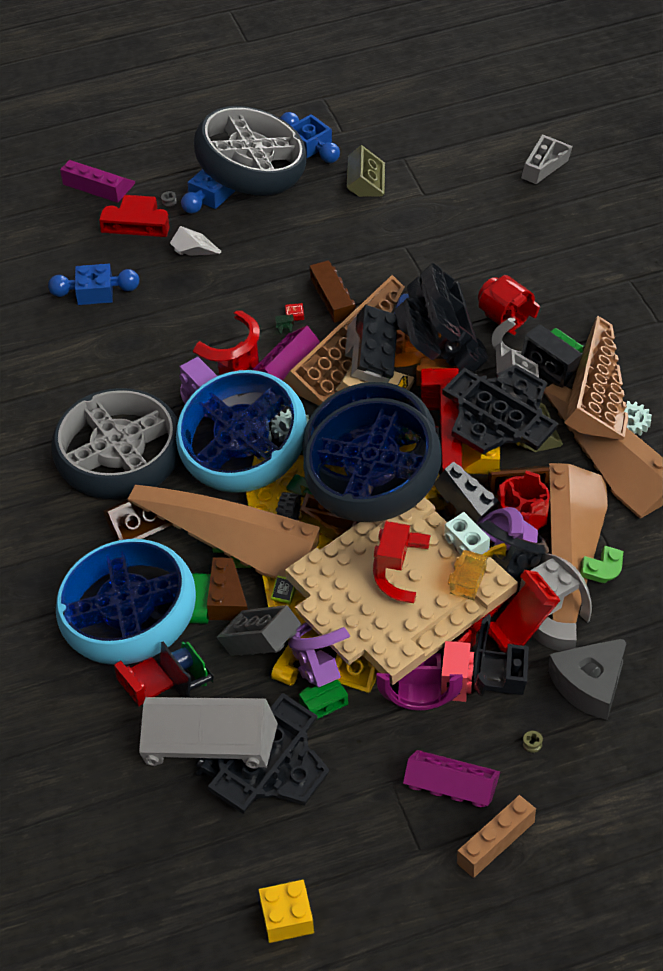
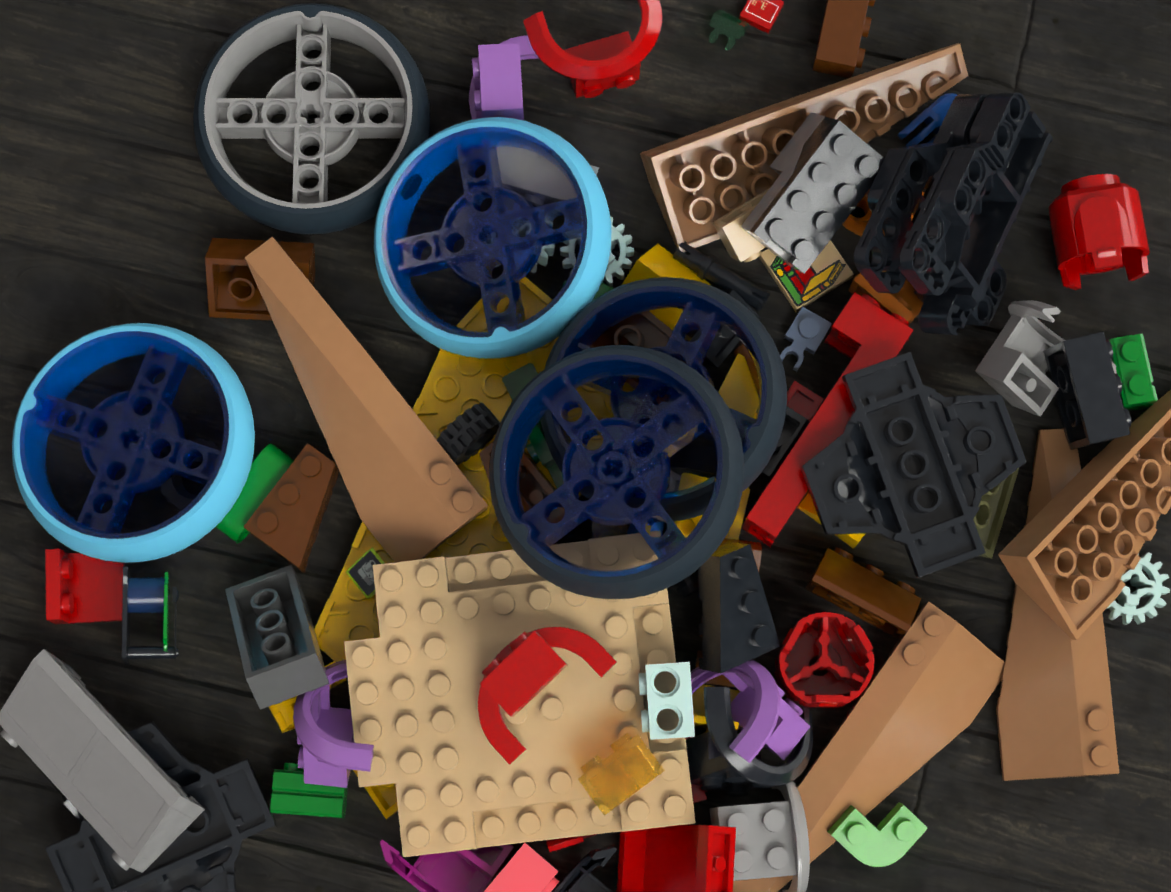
camera: 30 degrees right, 30 degrees up
magenta slope [252,325,320,381] -> none

